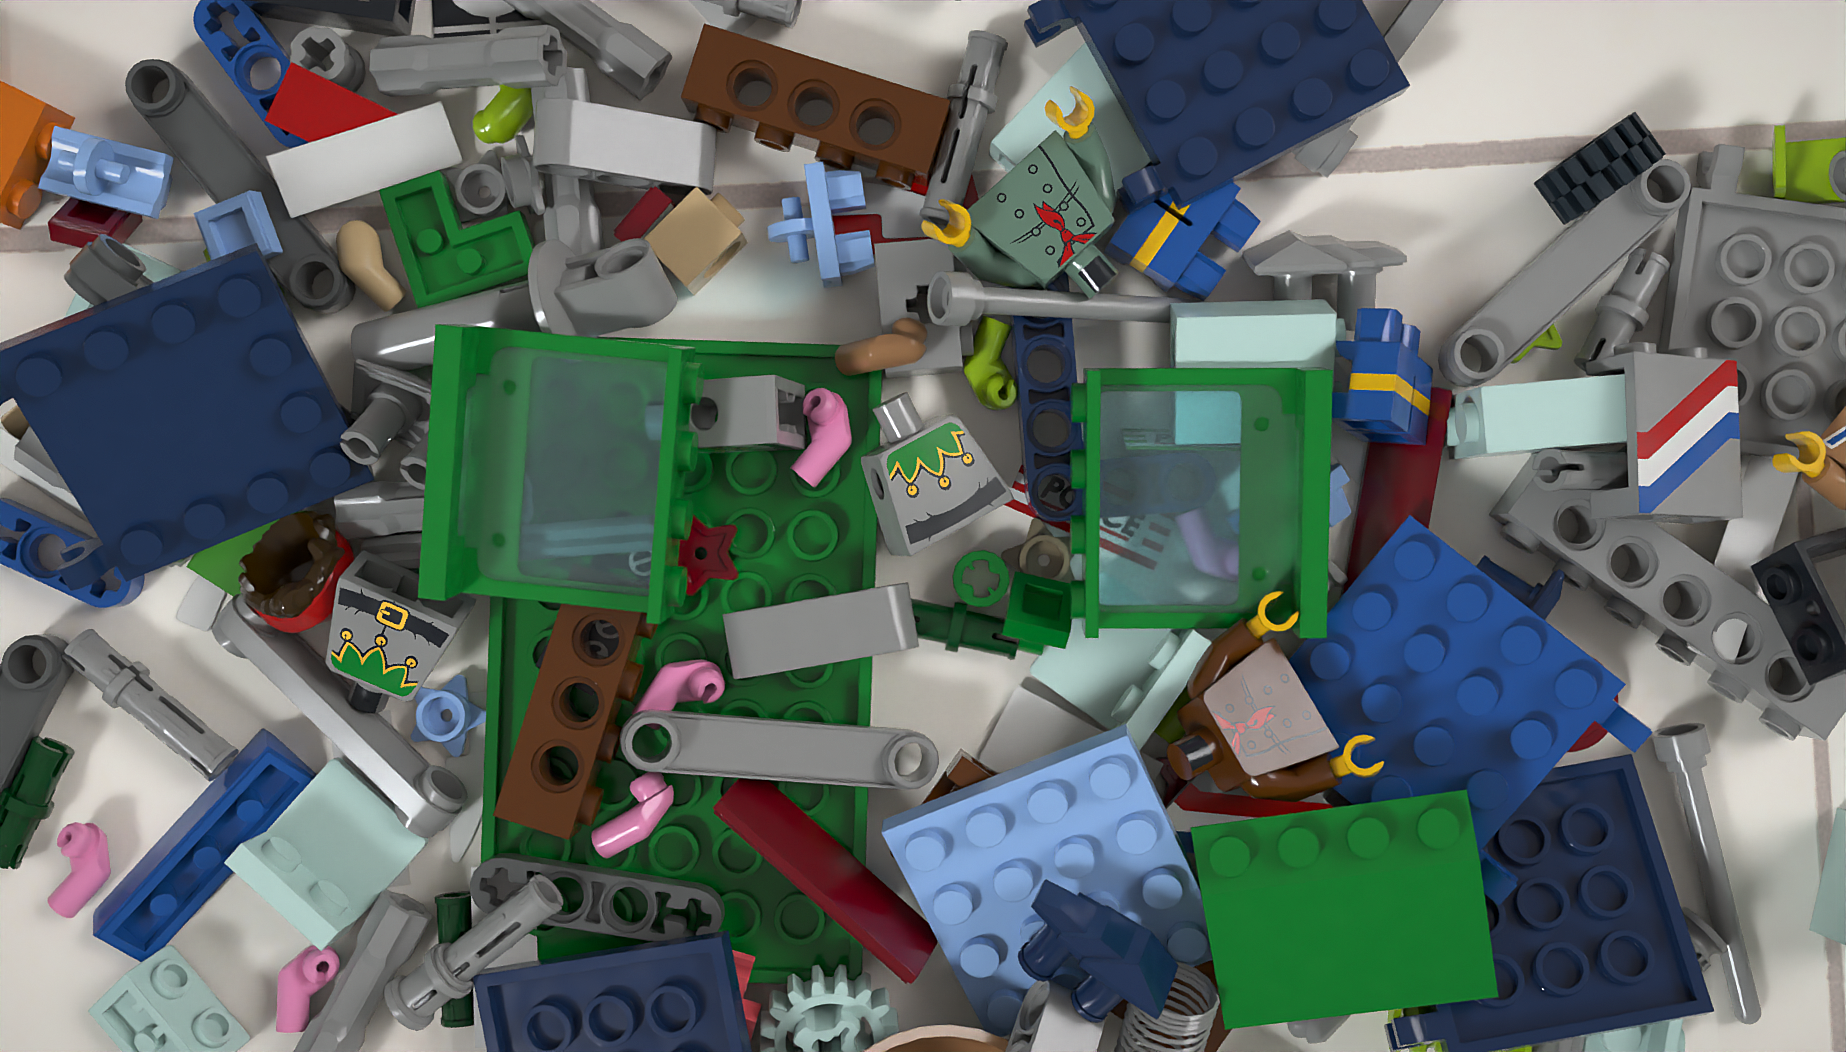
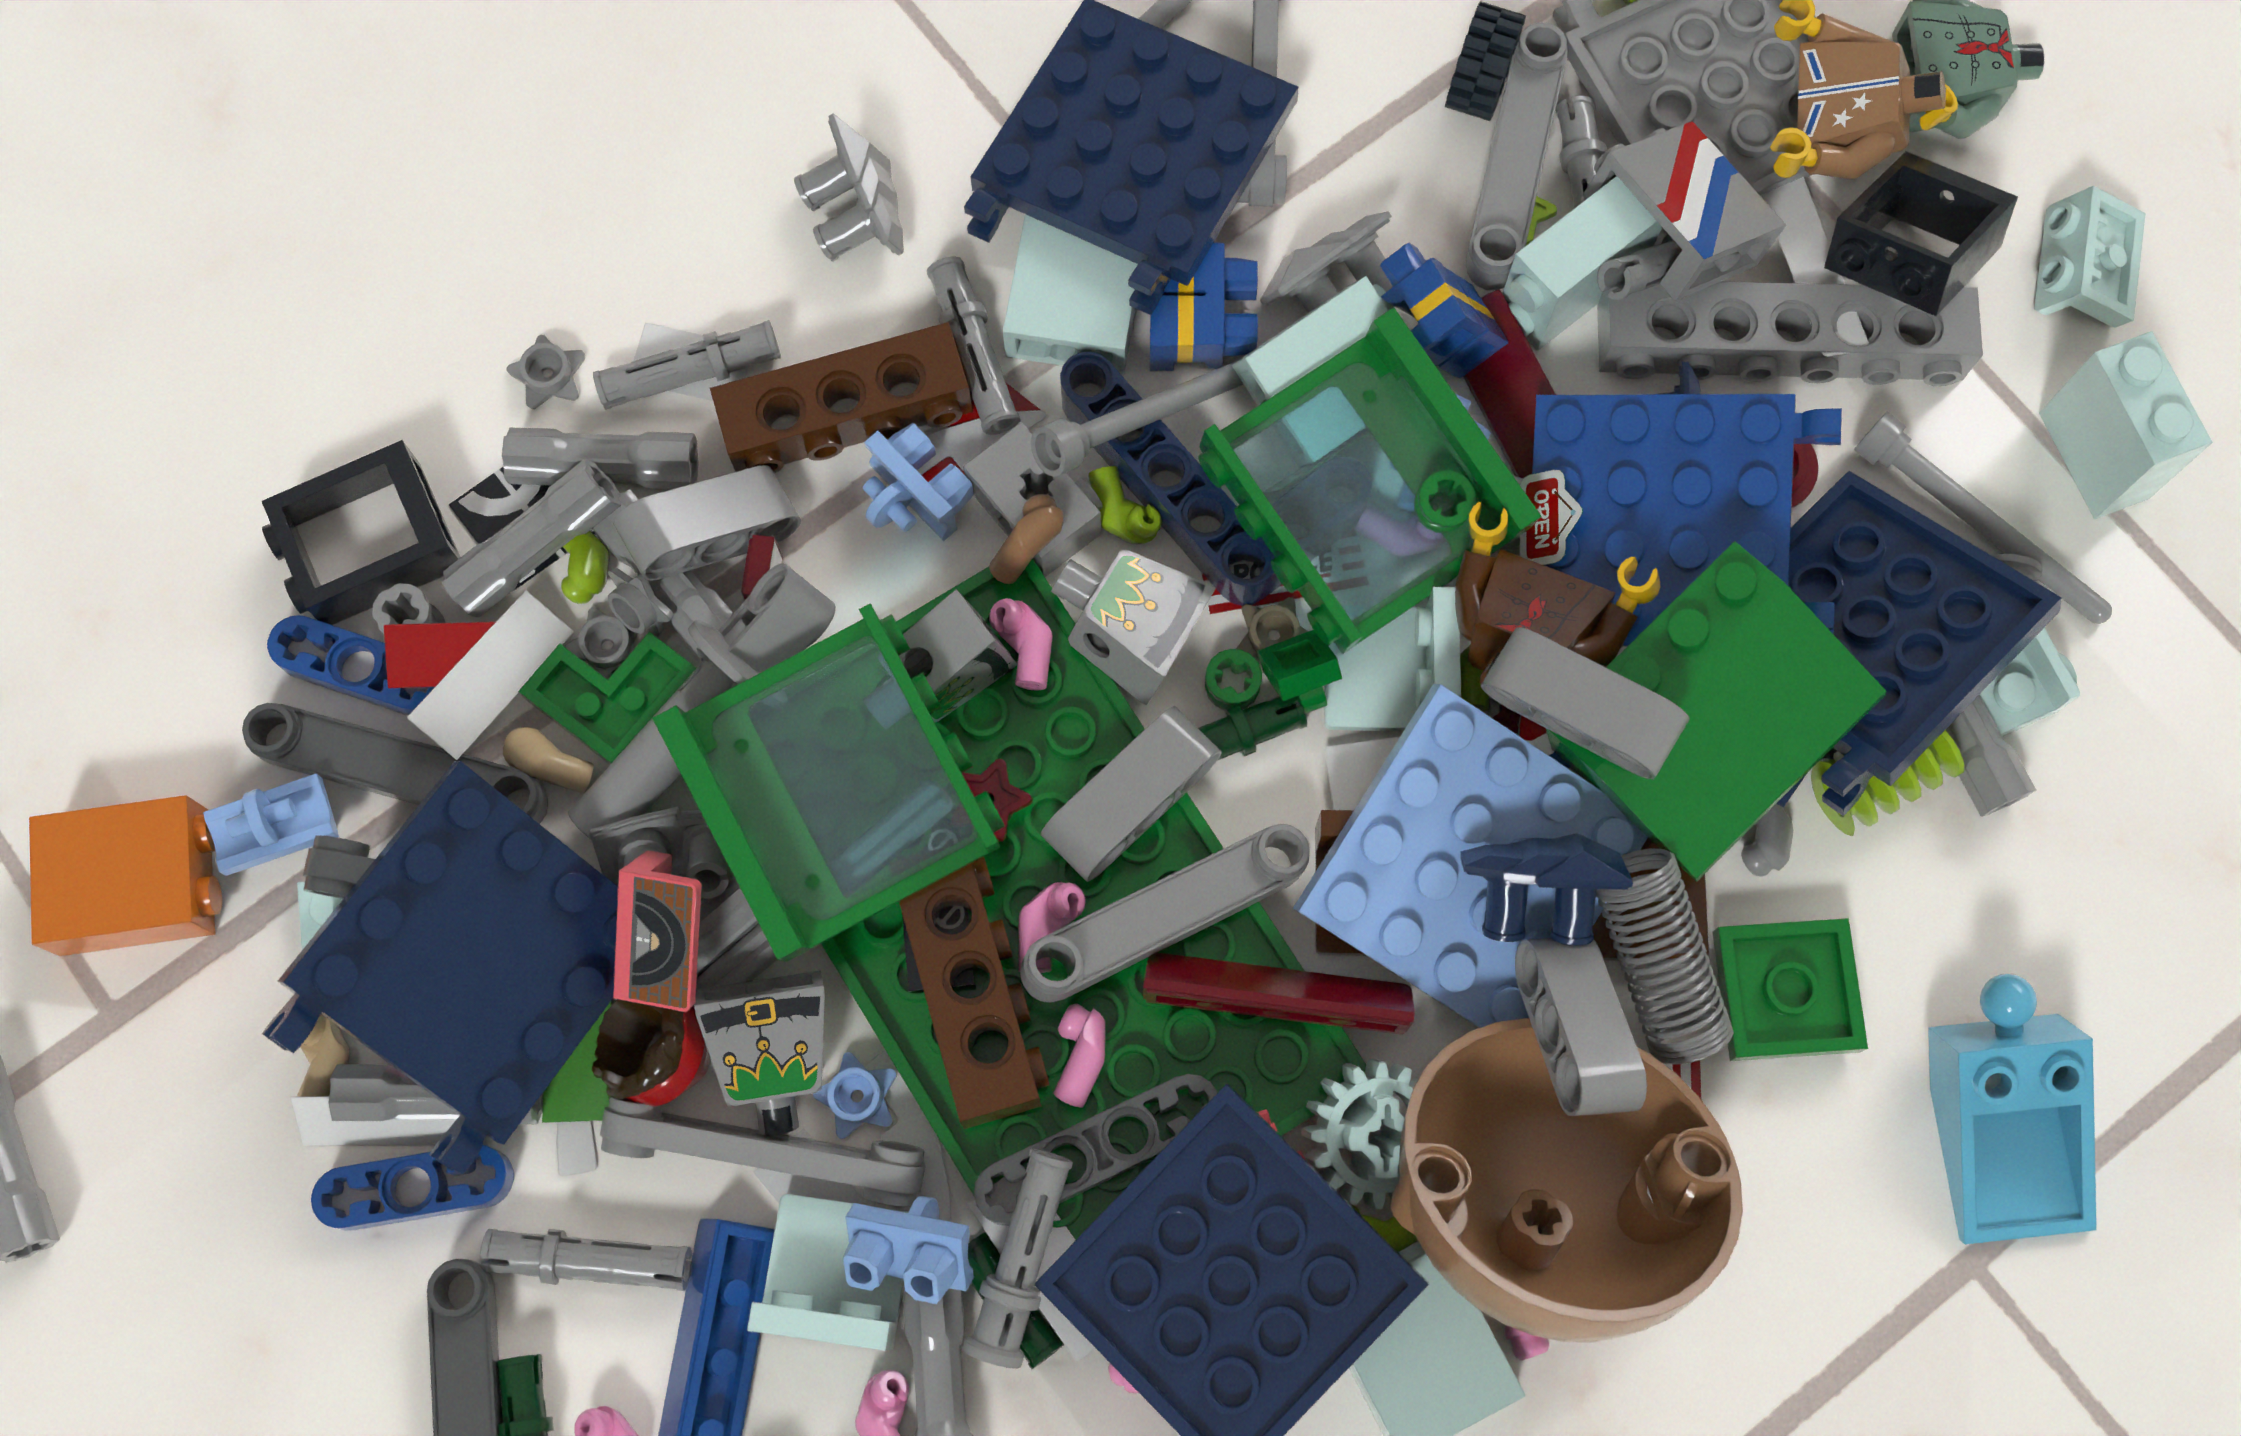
camera: 35 degrees left, 15 degrees down
dark red tile [48,197,143,248] -> none
light blue tile [194,190,283,260] -> none
tan brick [644,186,748,296] -> none
sand green torso [921,86,1119,299] -> none
none -> panel [613,850,702,1012]
none -> light blue hips [843,1196,974,1304]
none -> green bush [1414,470,1476,533]
none -> light grey beam [1481,627,1690,780]
none -> sticker [1520,470,1583,565]

